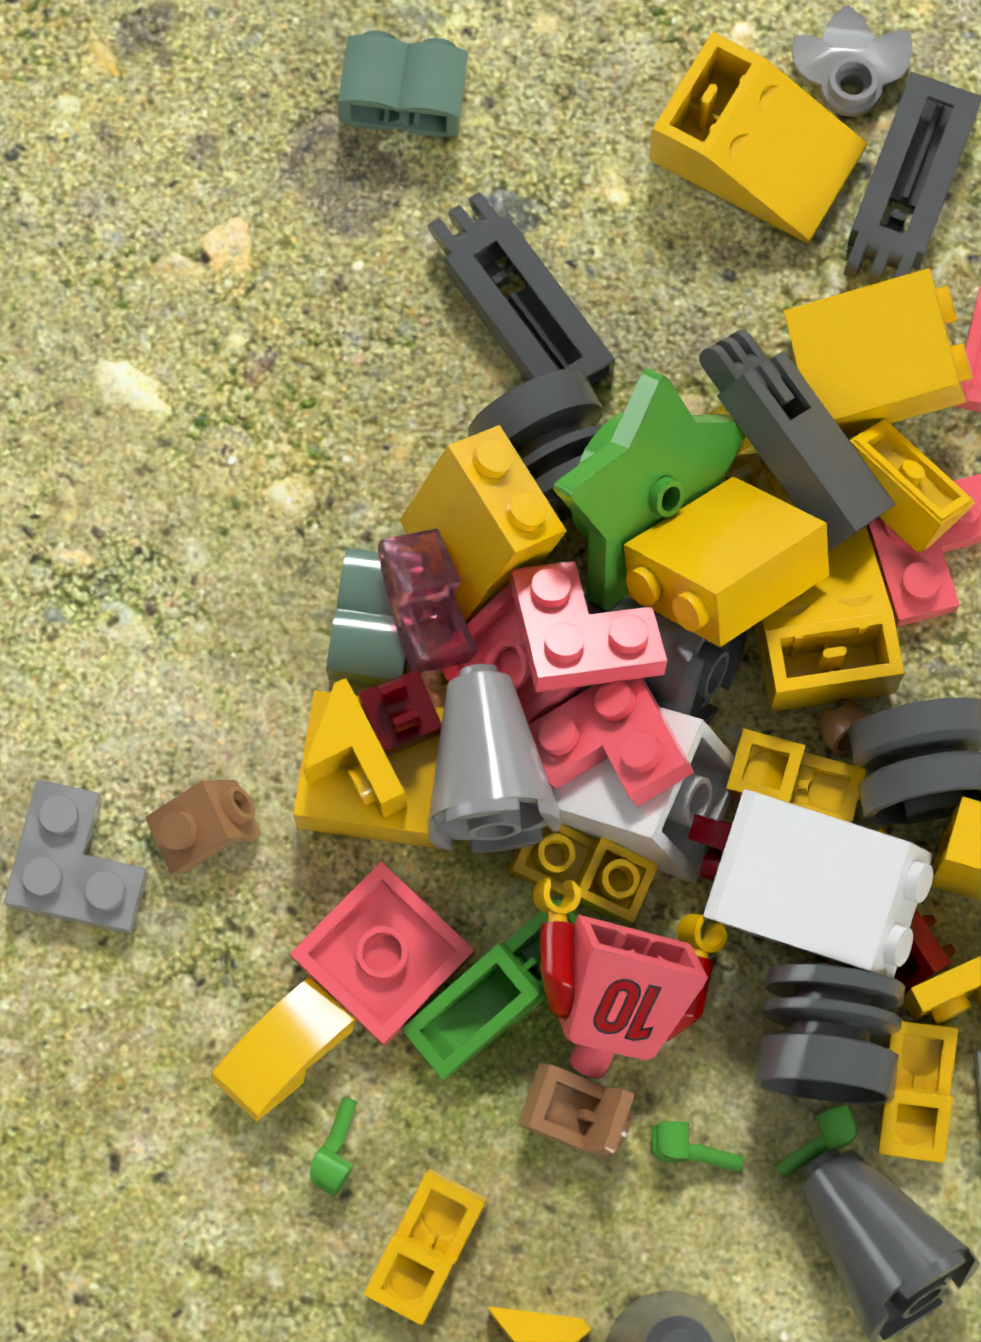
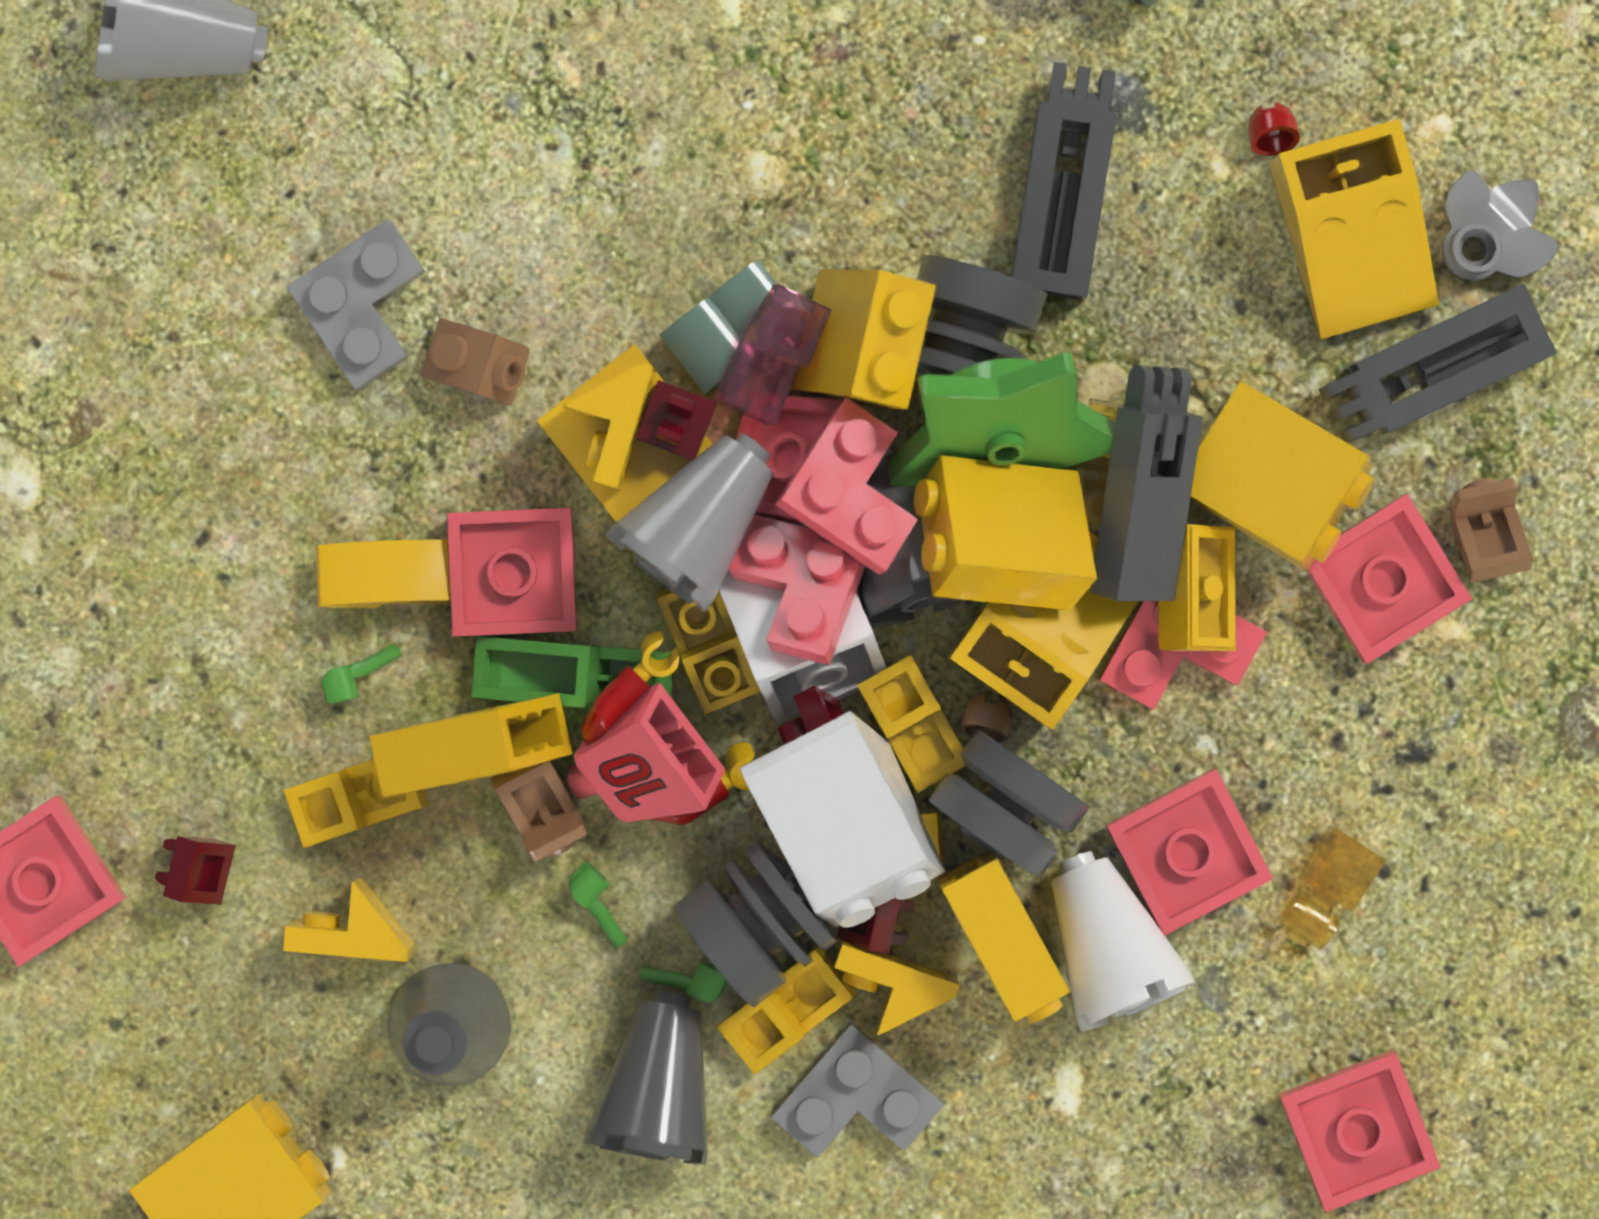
camera: 45 degrees right, 15 degrees up
none -> yellow brick [369,693,573,798]
none -> red hinge [1248,102,1300,156]

